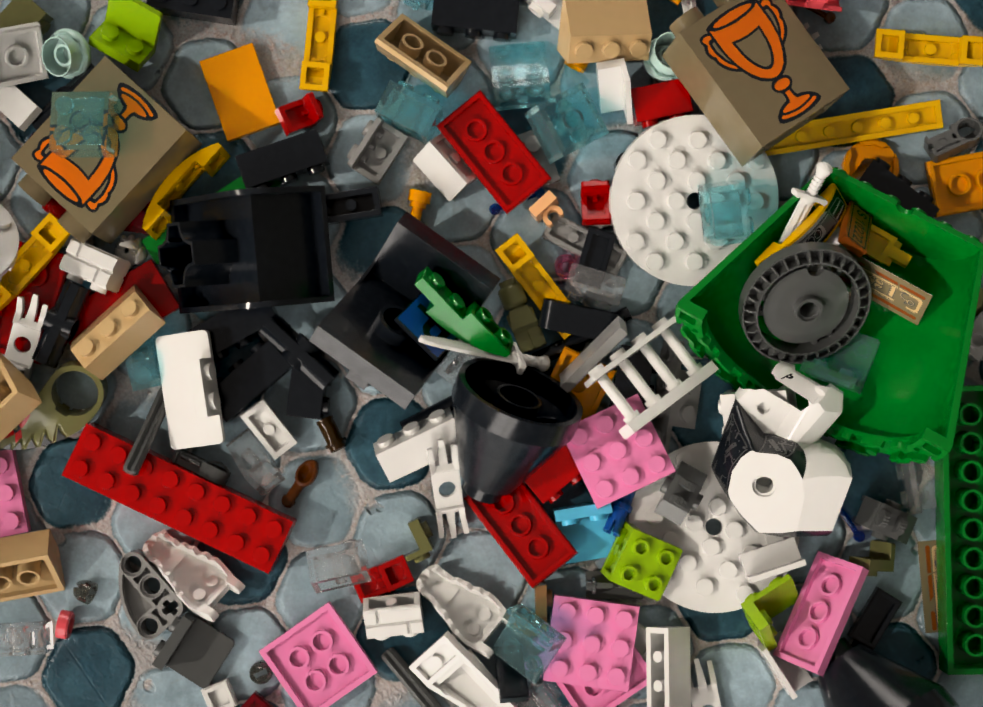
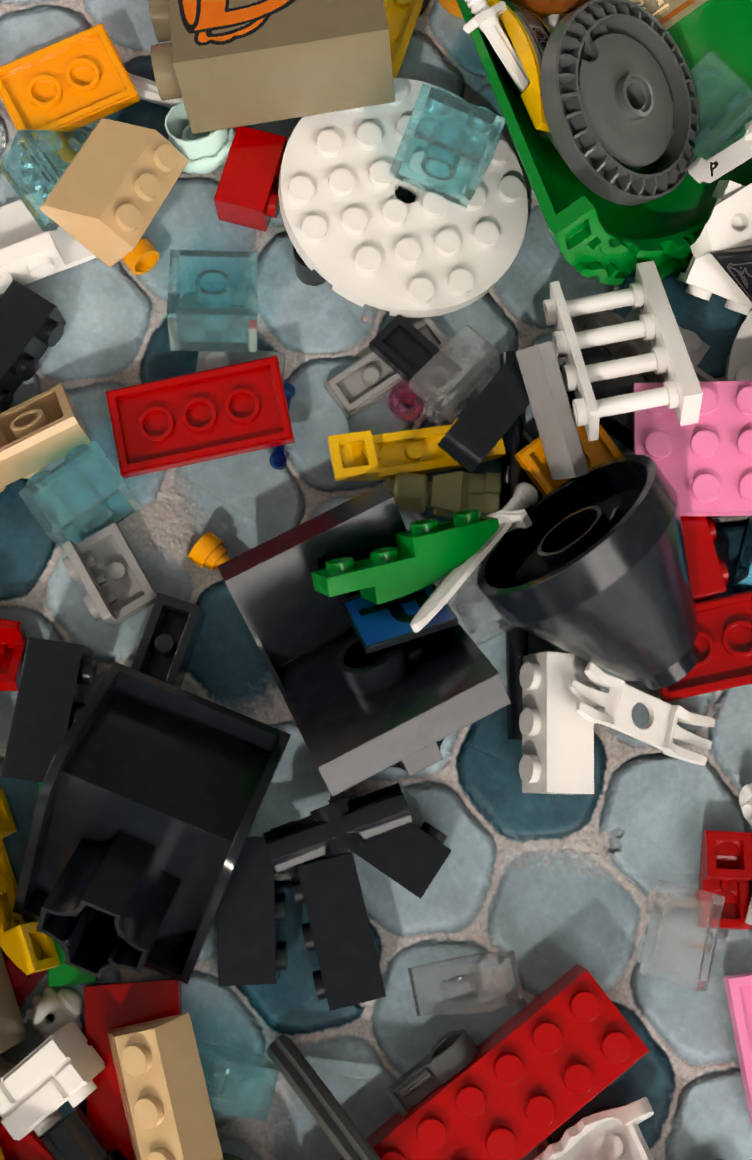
camera: 70 degrees left, 10 degrees down
white bracket [155,330,225,450] -> none
white plate [240,398,298,460] -> none
reddish brown piece [281,459,319,508] -> none
dark brown pin [316,415,347,453] -> none
olive bracket [405,517,434,564] -> none
white panel [413,133,477,201] -> none
clear light blue bracket [488,41,551,111] -> none
light nougat tile [528,190,564,228] -> none
red bracket [580,179,611,226] -> none
white panel [596,58,633,125] -> none

